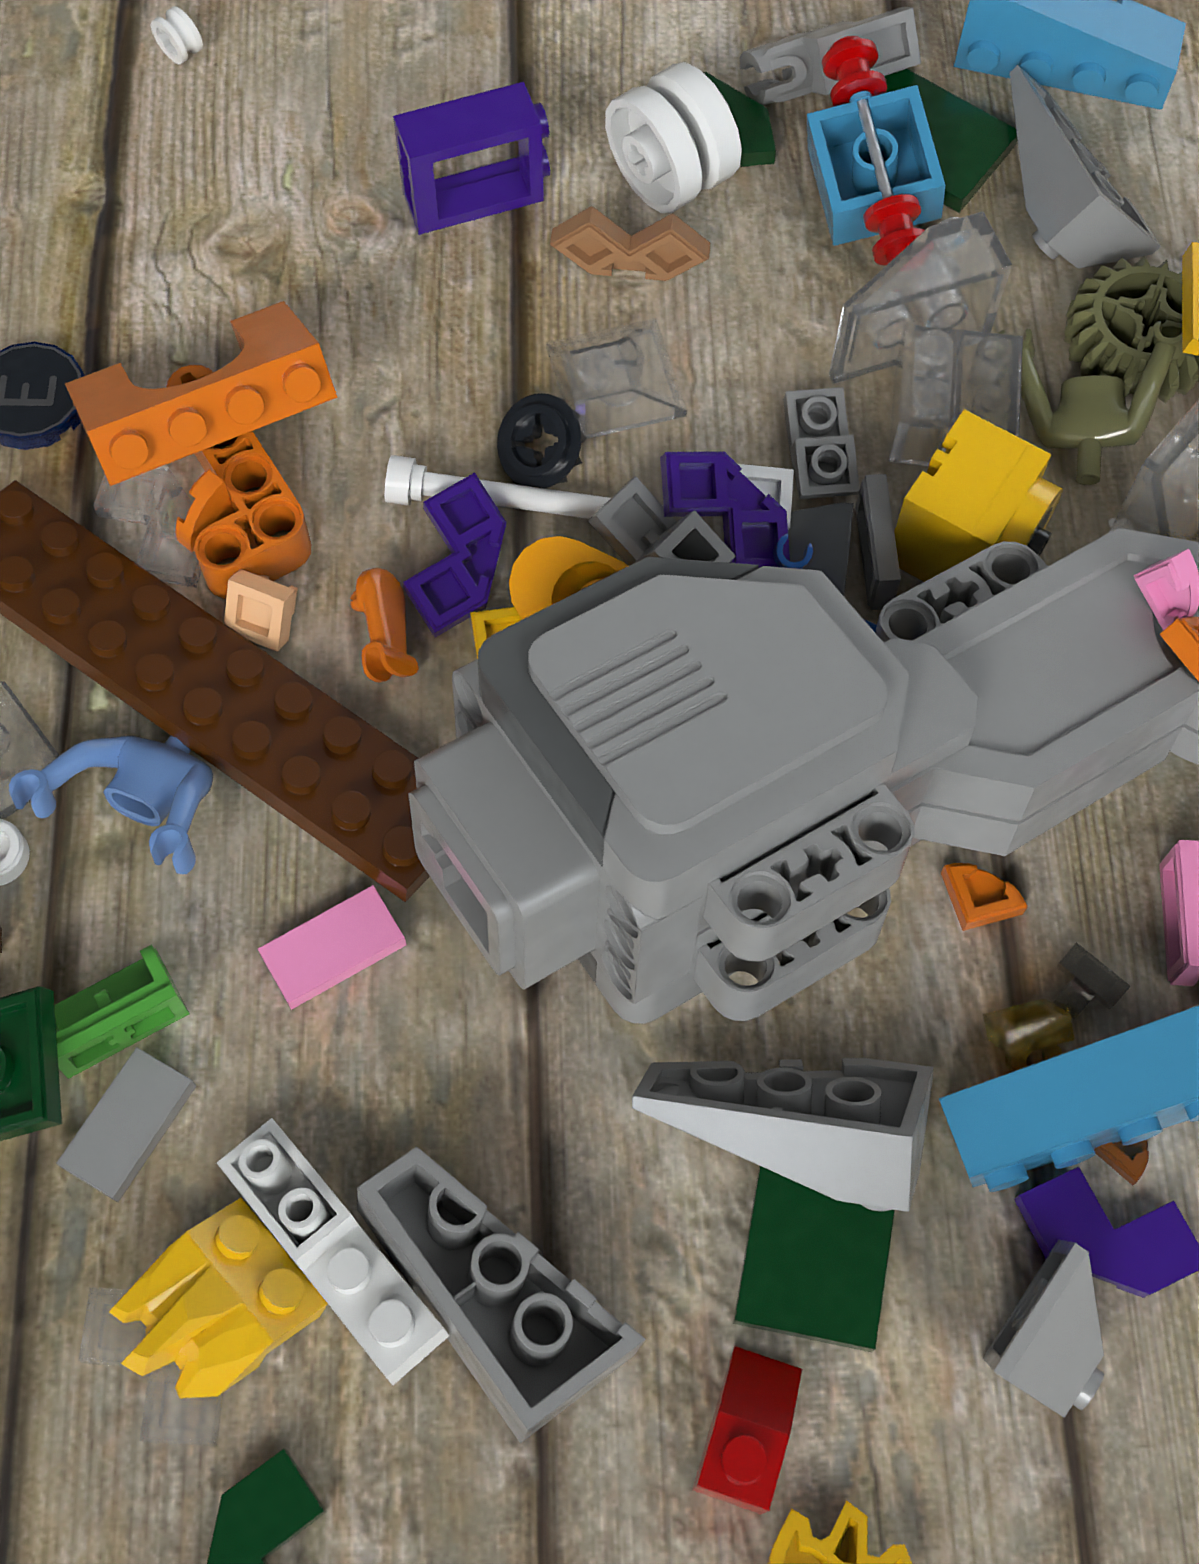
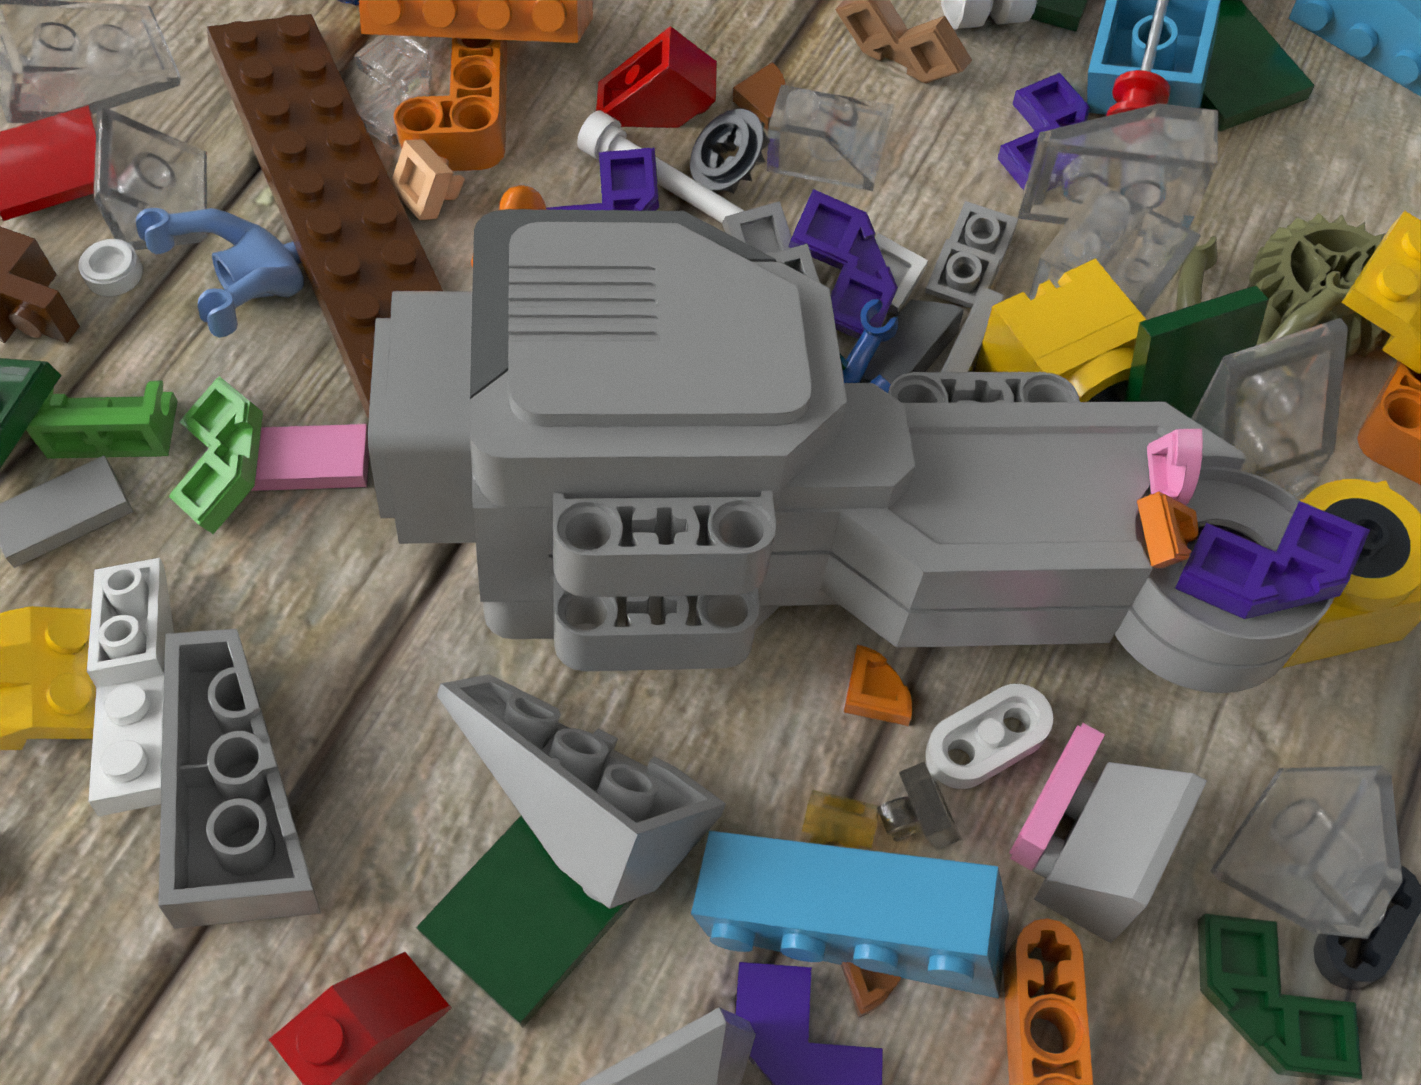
camera: 30 degrees right, 5 degrees down
orange tile [176,469,234,552] -> none
light grey wedge [1010,65,1161,269] -> none
none -> bright green tile [169,376,263,534]
none -> red slope [596,26,717,128]
none -> dark orange tile [733,62,786,131]
none -> white plate [926,684,1053,789]
none -> dark purple tile [997,72,1090,195]
none -> dark green tile [1124,285,1269,439]

